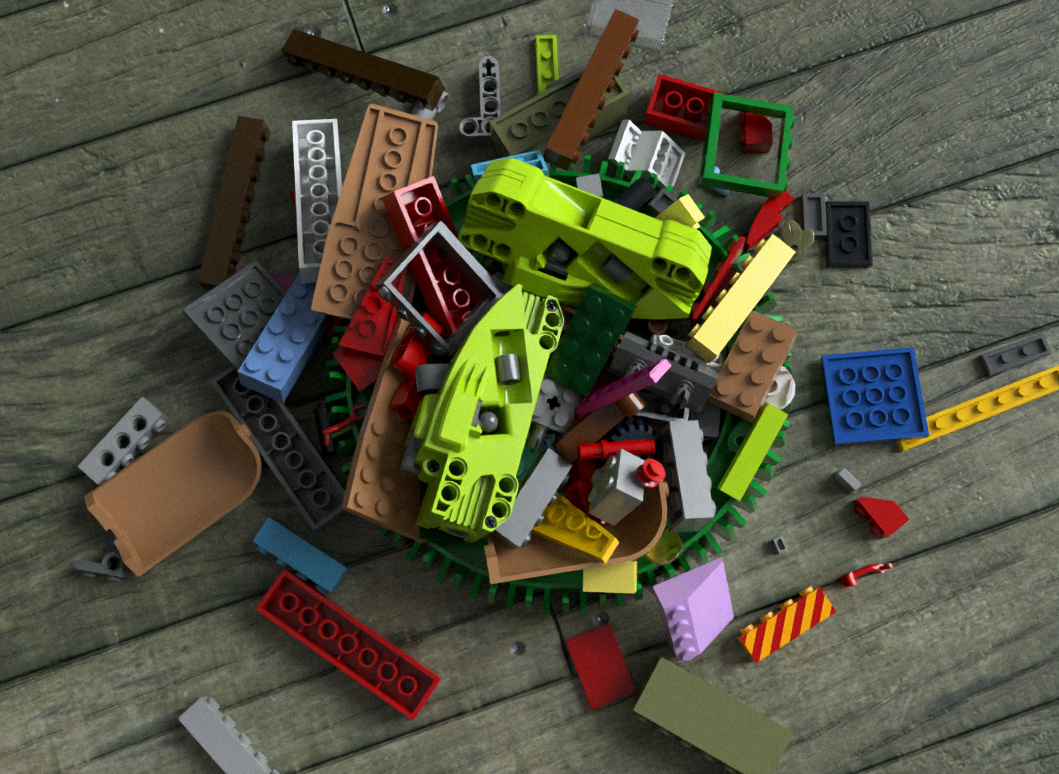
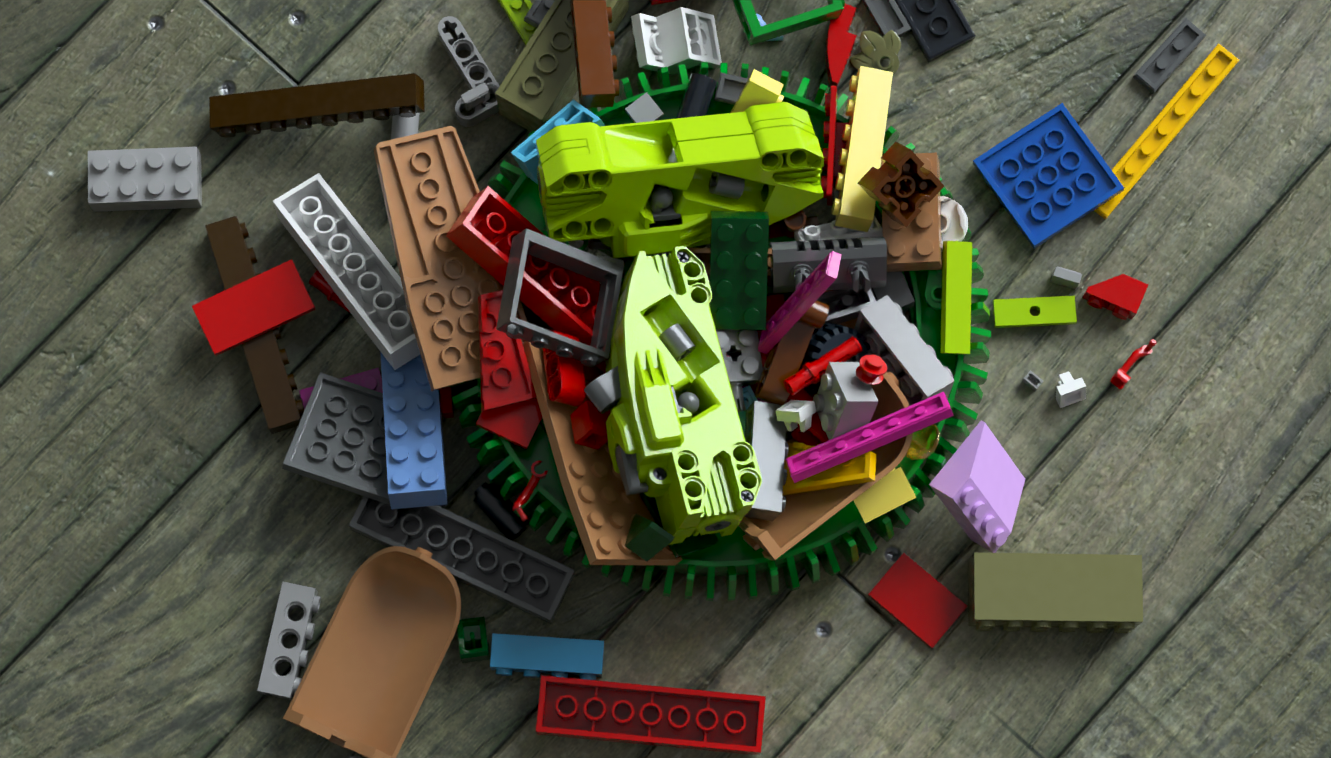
camera: 35 degrees left, 0 degrees up
brick [736,586,836,663] -> none
none -> light grey brick [88,147,202,212]
none -> red tile [192,259,316,356]
none -> dark green slope [457,616,490,663]
none -> light grey tile [460,83,490,111]
none -> dark green slope [625,514,675,562]
none -> white tile [775,400,816,432]
none -> dark pink tile [786,392,954,483]
none -> reddish brown brick [858,141,944,228]
none -> lime tile [992,296,1077,328]
none -> white tile [1056,371,1086,408]

